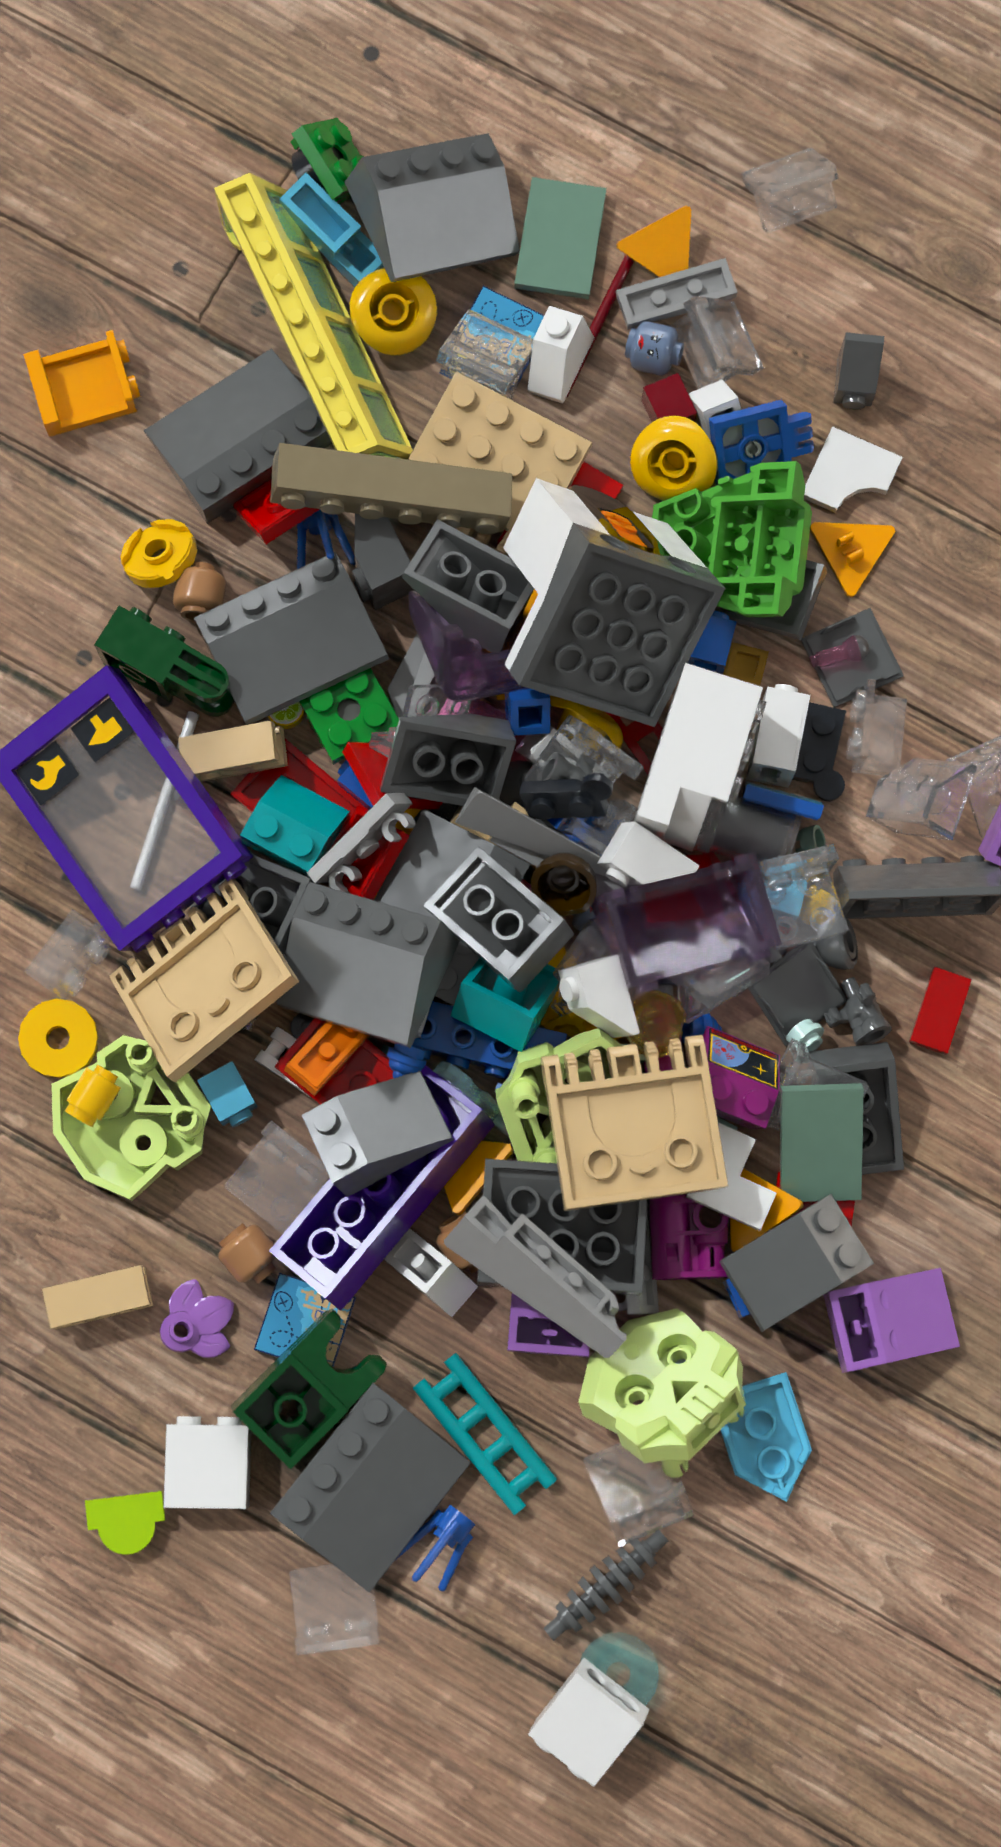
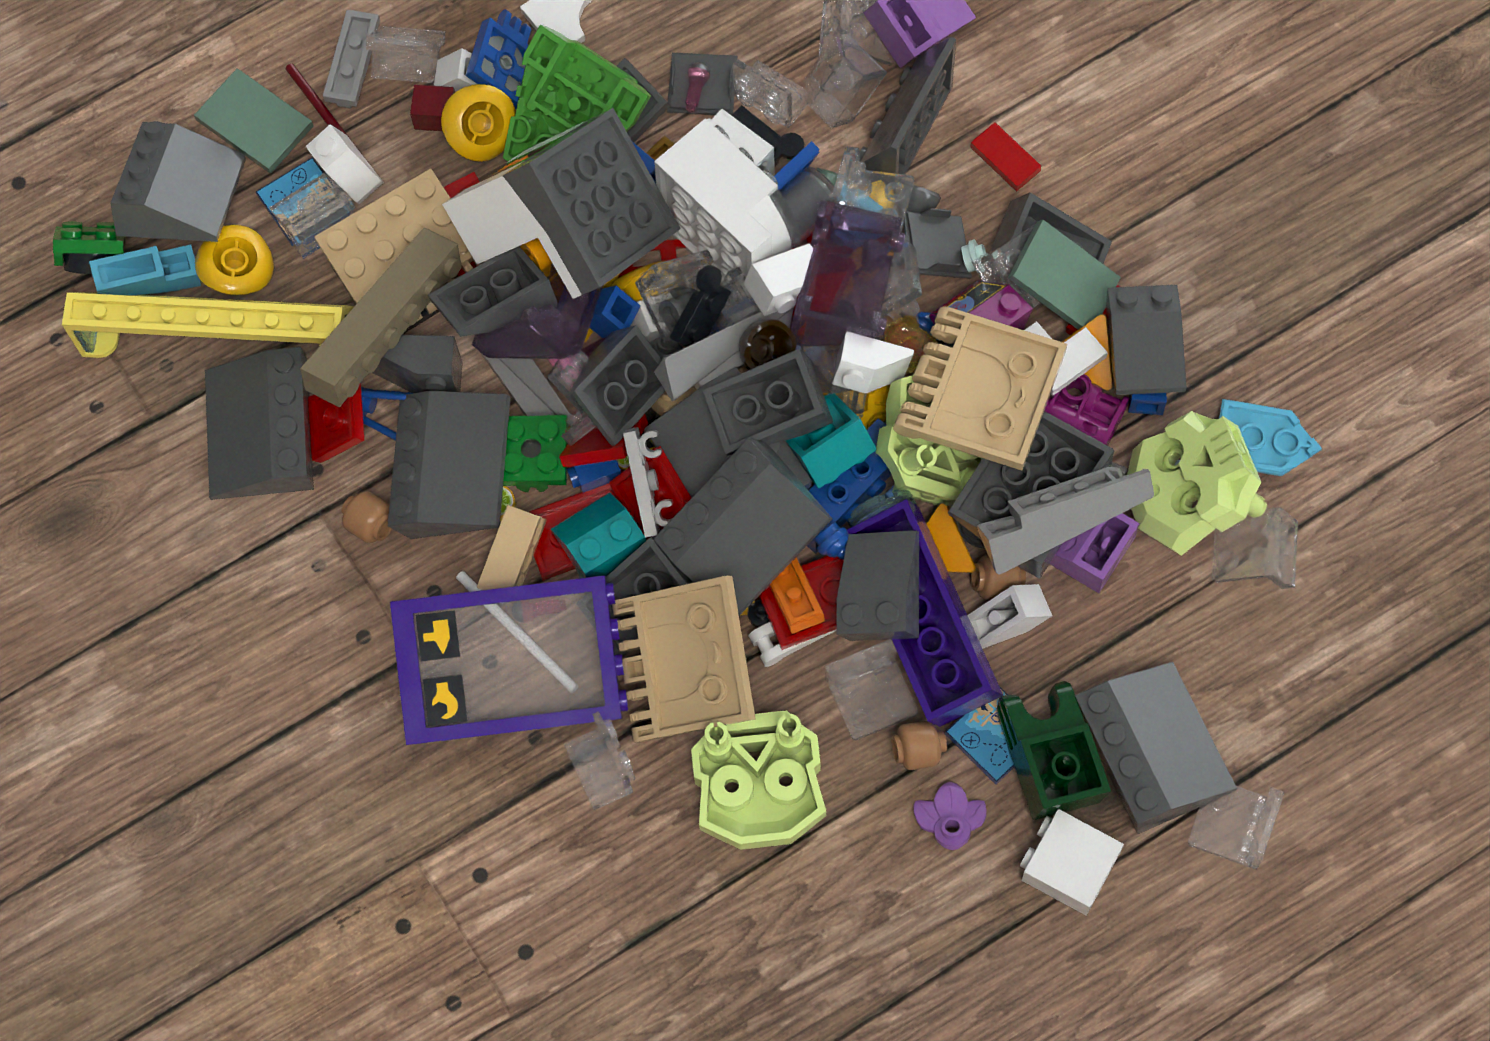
camera: 55 degrees left, 10 degrees down
yellow tile [18,998,98,1078] -> none
light orange panel [23,330,141,437] -> none
tan piece [42,1265,154,1330] -> none
yellow brick [65,1064,121,1127] -> none
lime piece [85,1491,166,1555] -> none
dark green brick [94,605,234,717] -> none
yellow tile [120,519,198,588] -> none
medium azure brick [197,1061,258,1127] -> none
blue plant [397,1505,475,1592] -> none
teal bar [412,1353,558,1515] -> none
white piece [528,1658,650,1787] -> none
dark grey piece [543,1529,669,1641] -> none
clear light blue tile [579,1632,659,1706] -> none
light orange piece [616,206,692,277] -> none
sand blue head [625,321,684,376] -> none
light orange piece [810,522,895,597] -> none
dark grey piece [823,977,892,1046] -> none
medium lavender slope [823,1268,960,1373] -> none

